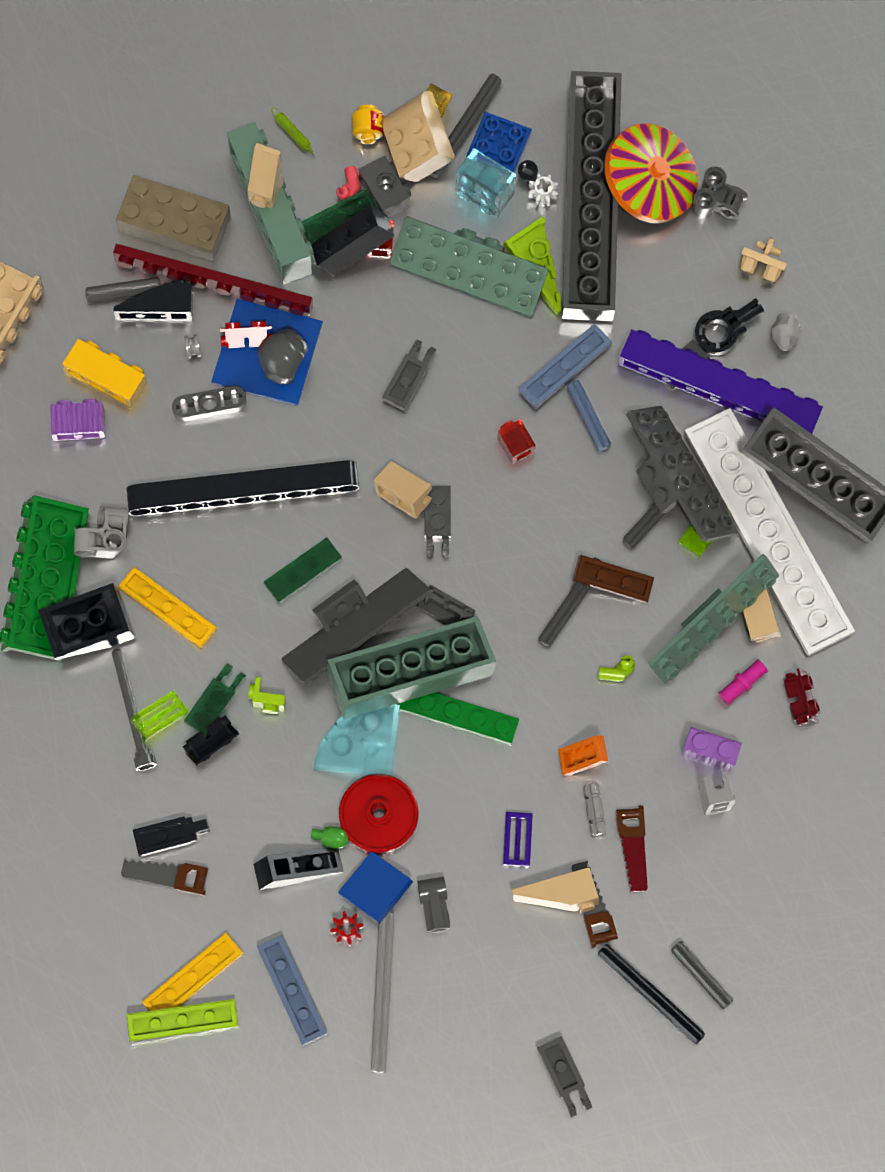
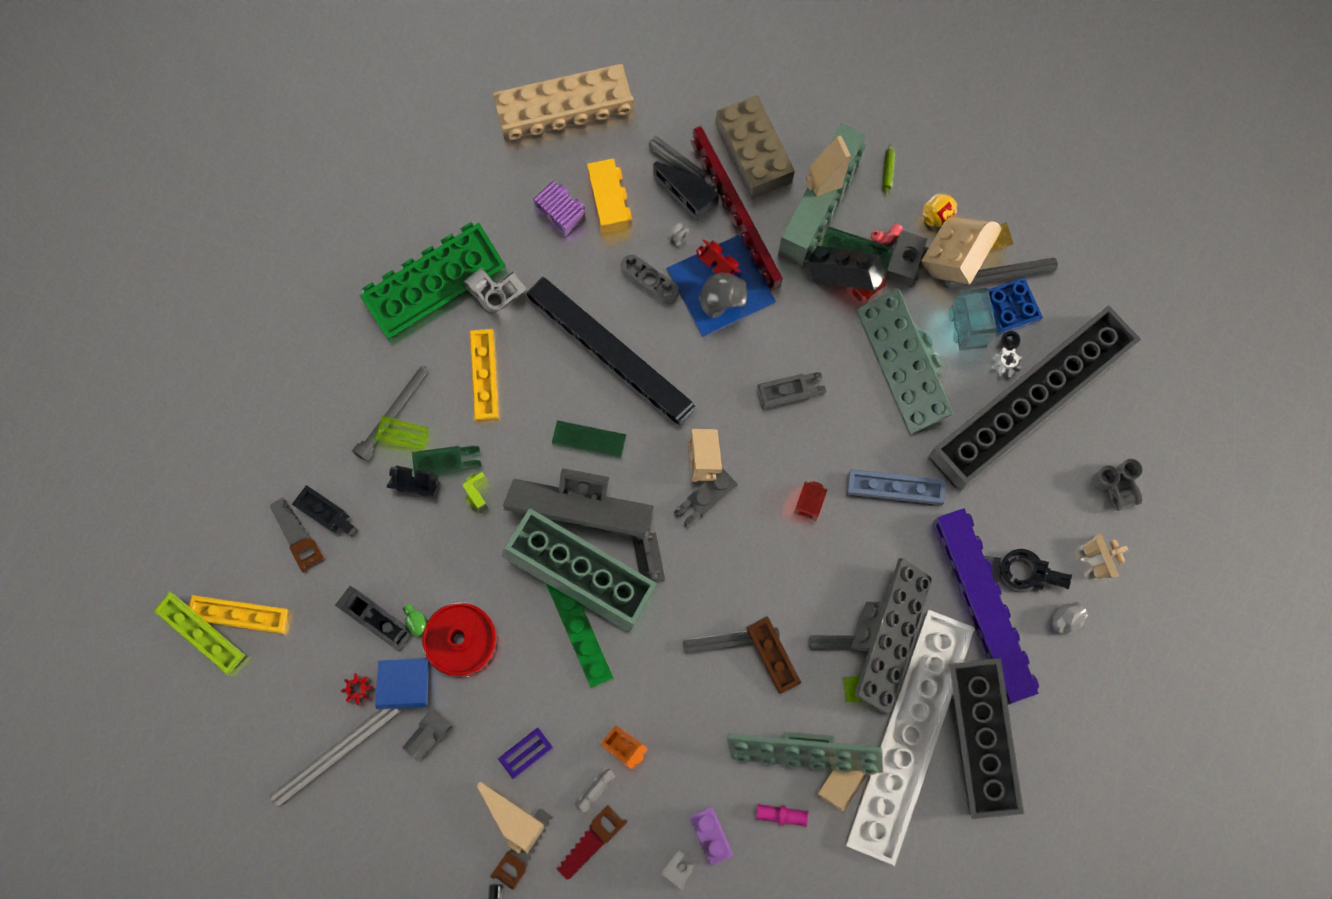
camera: 50 degrees right, 0 degrees up
black slope [38,583,135,660] -> none
sand blue plate [257,935,327,1046] -> none
clear light blue brick [313,703,400,777] -> none
lime wing [503,216,562,315] -> none
sand blue axle [567,380,611,451] -> none
lime arm [598,655,635,682] -> none
dish [605,123,698,223] -> none
dark red hinge [784,669,820,726] -> none

